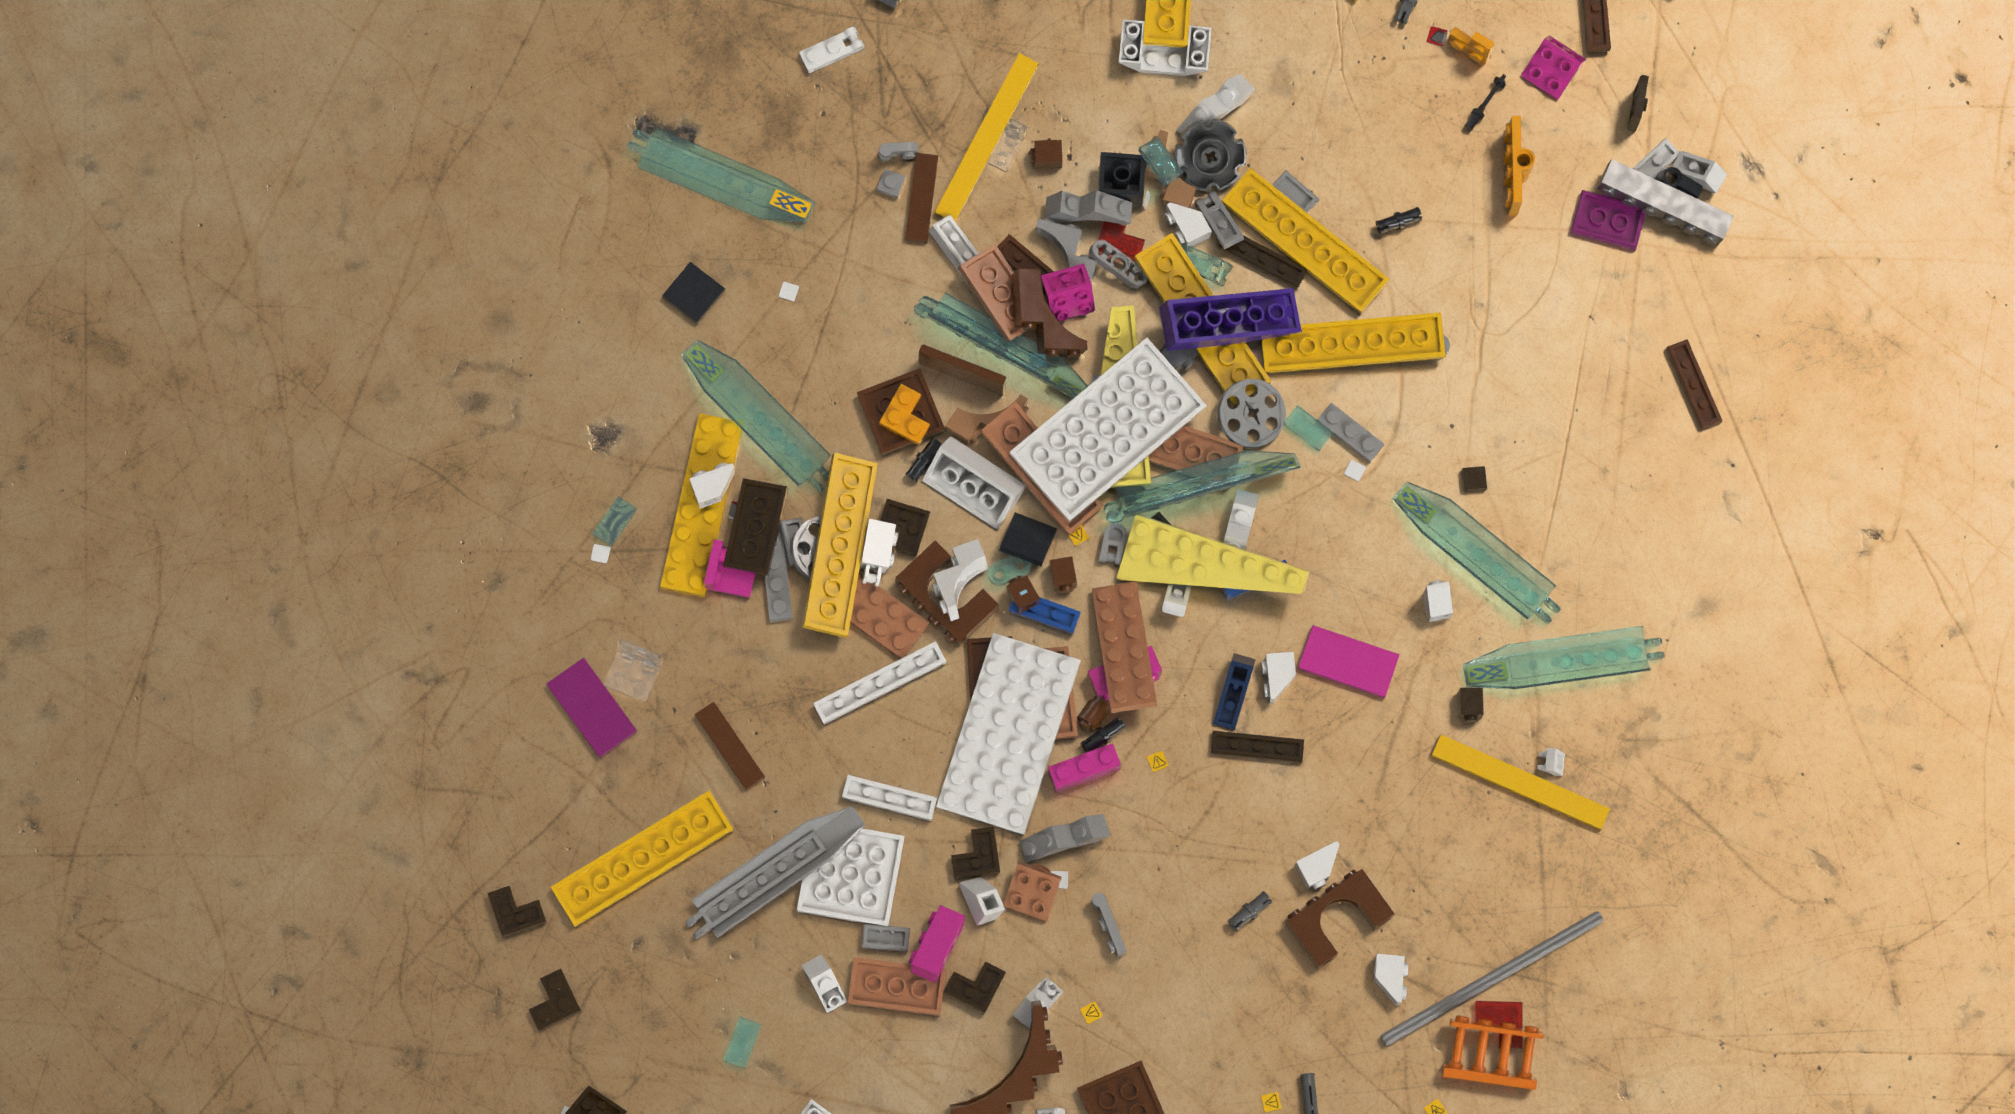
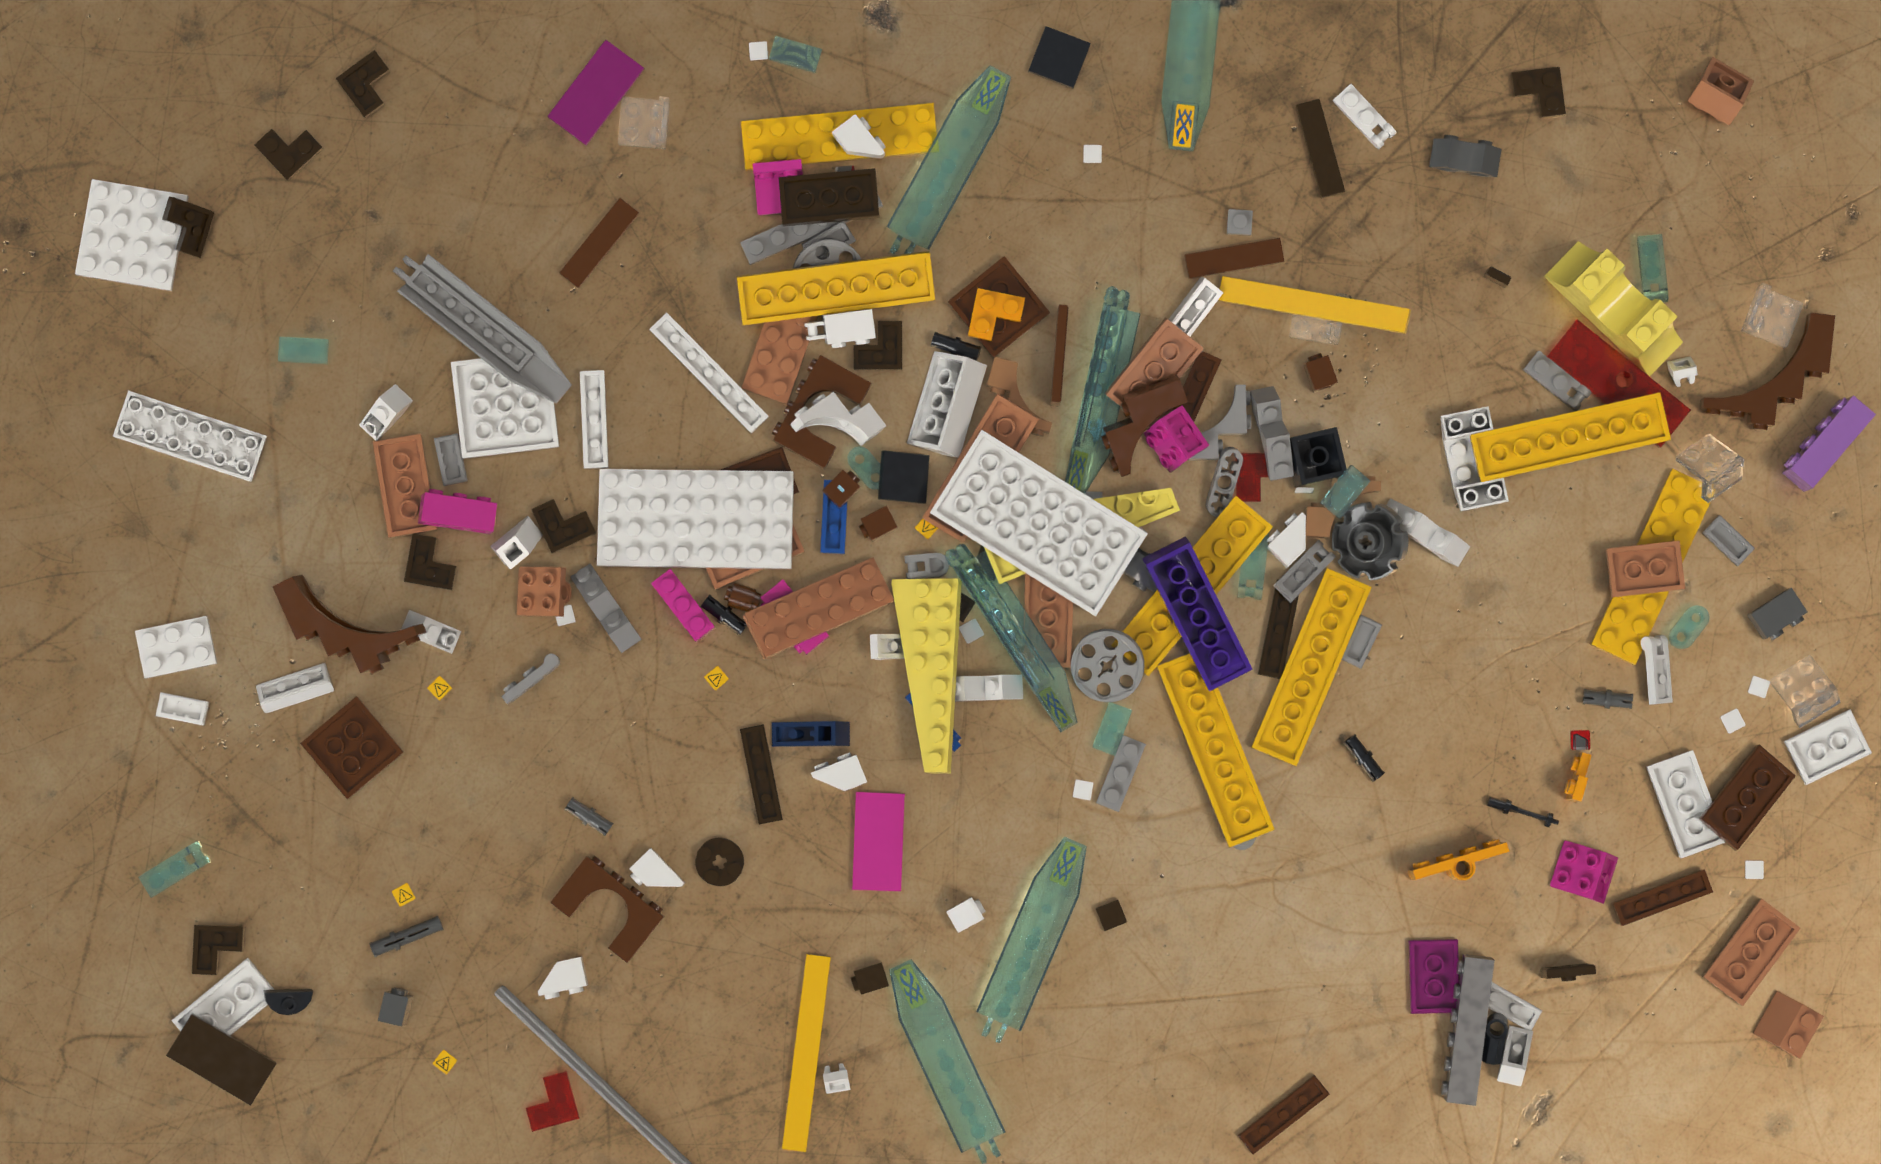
camera: 70 degrees right, 10 degrees up
yellow plate [551,791,734,927] -> none
light grey plate [878,142,919,162] -> none
orange fence [1442,1015,1544,1090] -> none
none -> dark brown plate [695,838,744,886]
none -> white sticker [959,619,984,644]
none -> dark brown tile [1296,99,1345,199]

